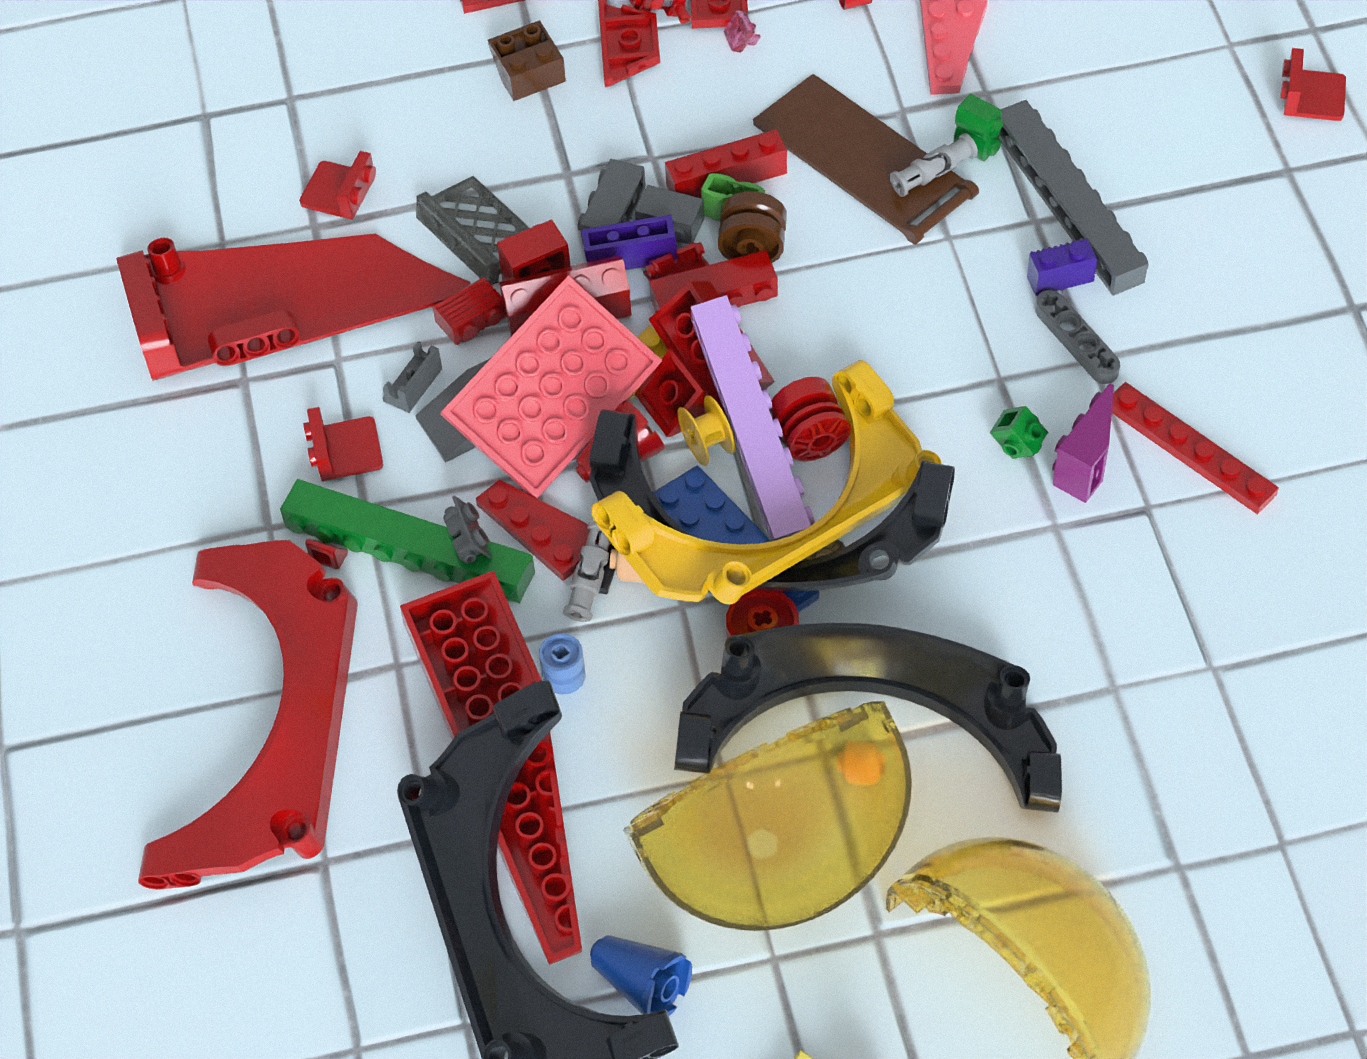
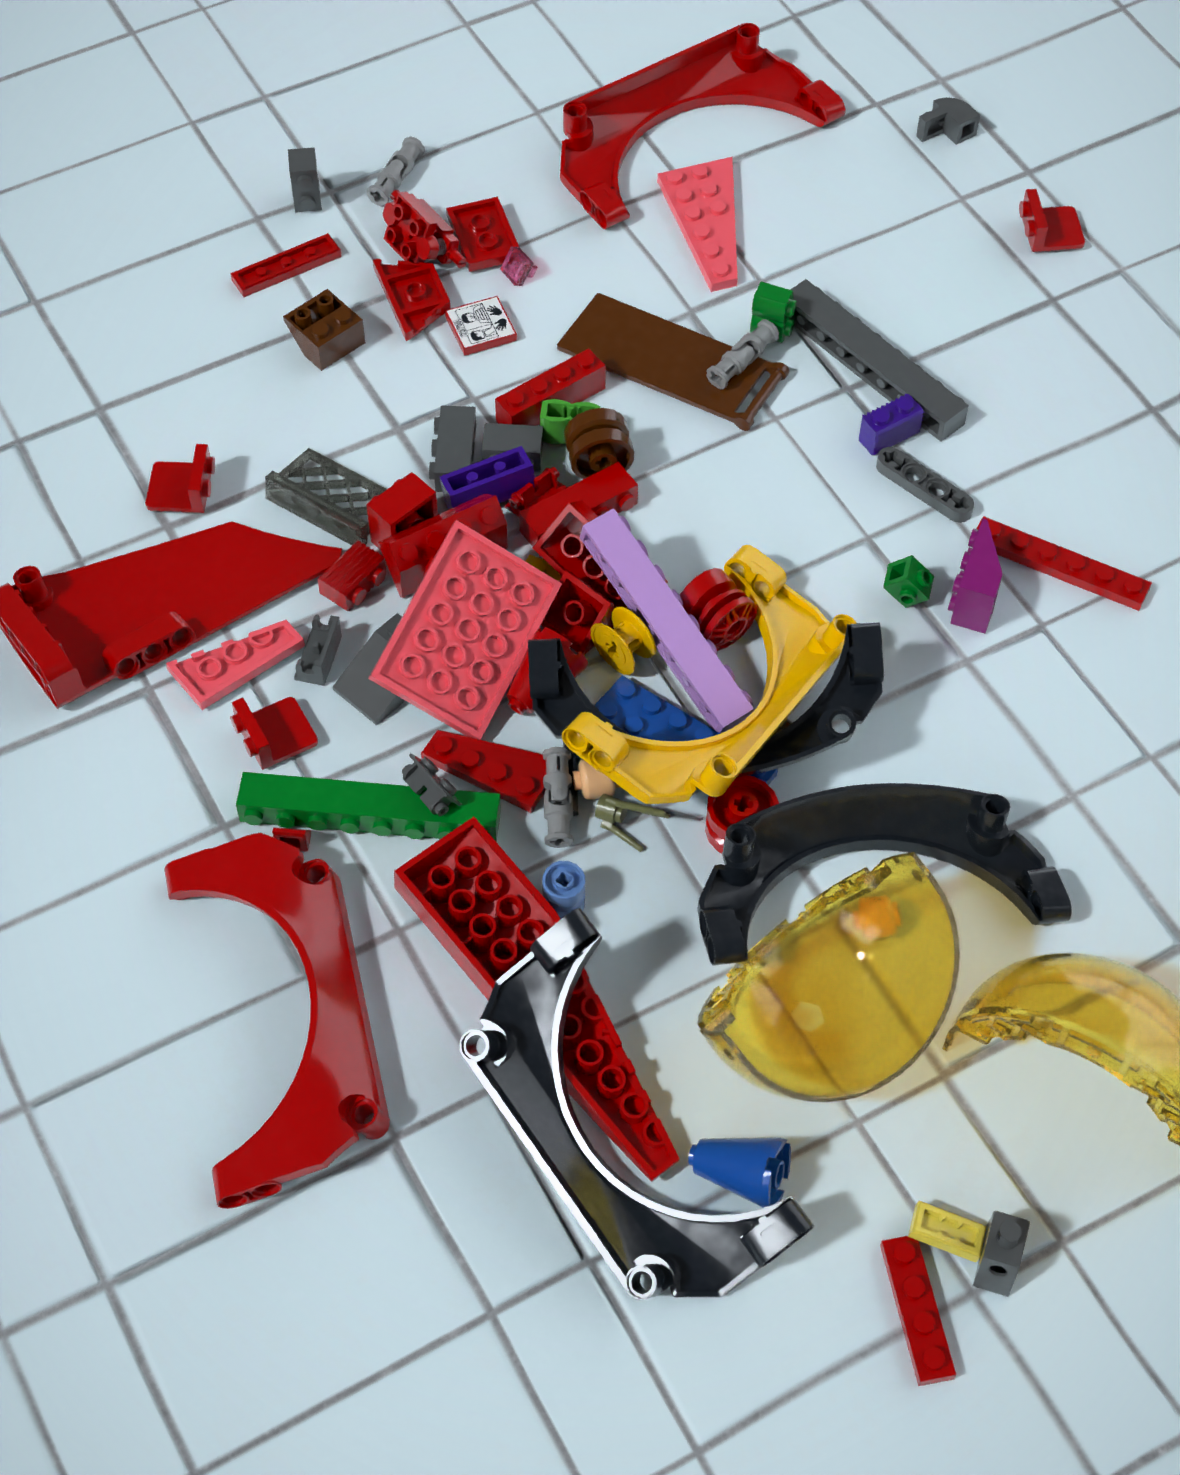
camera: 20 degrees left, 0 degrees up
none -> coral wing [166,620,305,710]
none -> tile [445,296,517,356]
none -> olive plant [595,794,670,852]

